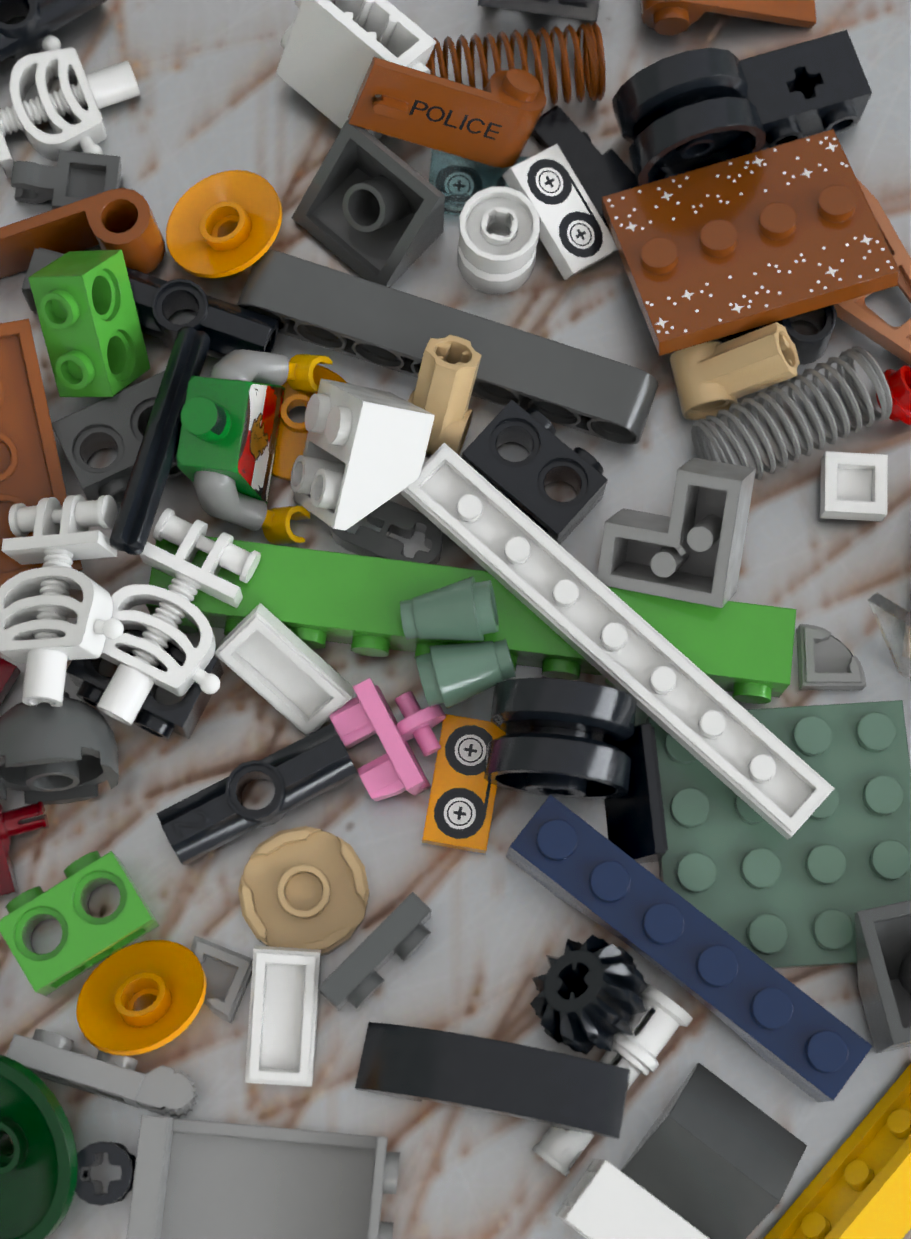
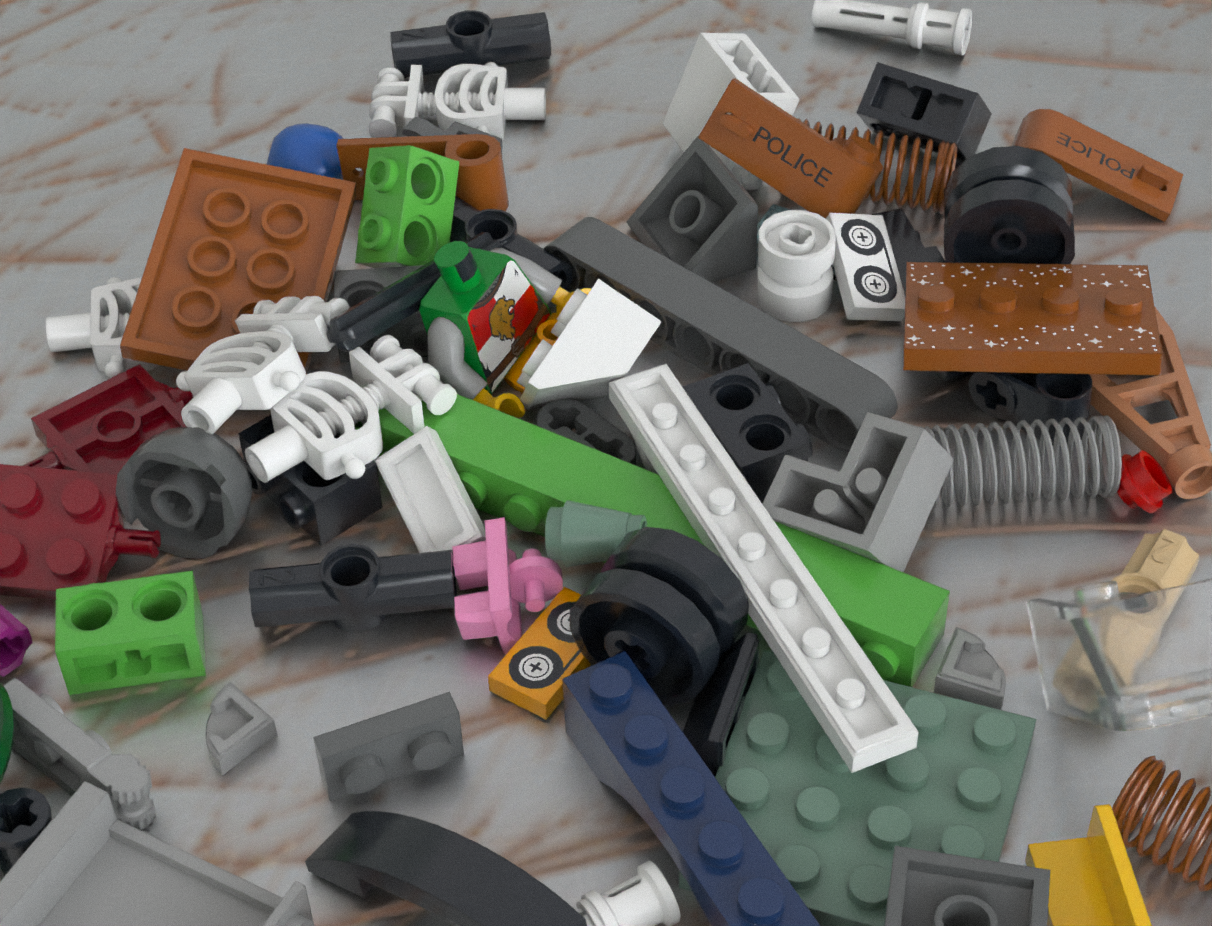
camera: 30 degrees right, 30 degrees down
light orange dish [76,940,206,1056] -> none
light orange dish [166,170,282,278] -> none
tan tile [238,826,370,956] -> none
white tile [245,946,321,1087] -> none
sand green cone [400,576,499,641] -> none
tan piece [408,335,482,455] -> none
black gear [530,935,648,1055] -> none
tan piece [670,322,800,420] -> none
black brick [739,30,872,149] -> none
white plate [820,451,888,522] -> none

